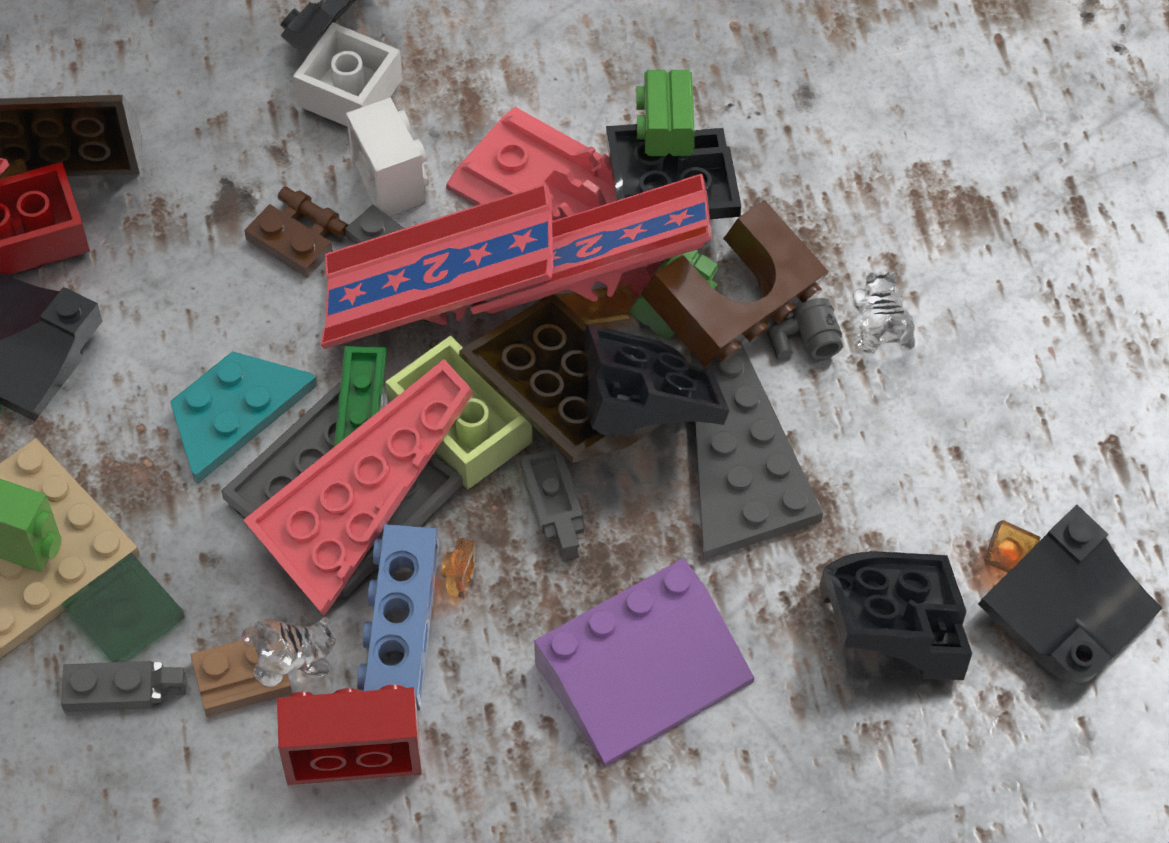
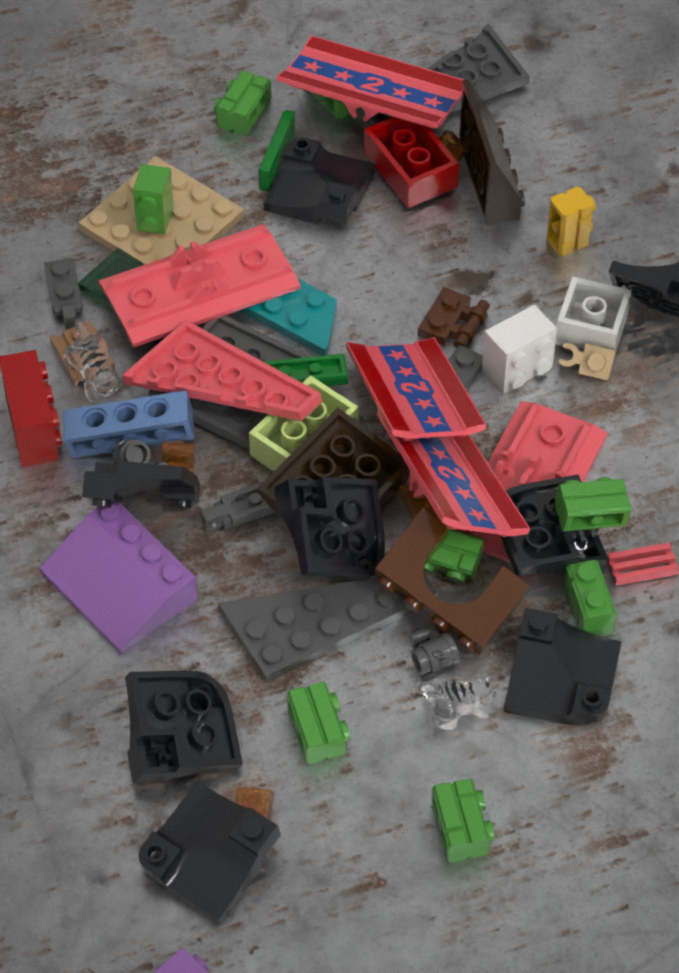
camera: 80 degrees right, 5 degrees down
none -> black slope [82,461,200,509]
none -> coral hinge [98,224,301,348]
none -> dark grey piece [112,439,168,465]
none -> bright green brick [287,682,350,764]
none -> bright green brick [431,778,494,863]
none -> black slope [504,608,621,725]
none -> yellow brick [546,186,596,257]
none -> tan plate [559,343,617,381]
none -> bright green brick [563,560,617,637]
none -> coral tile [607,542,679,586]

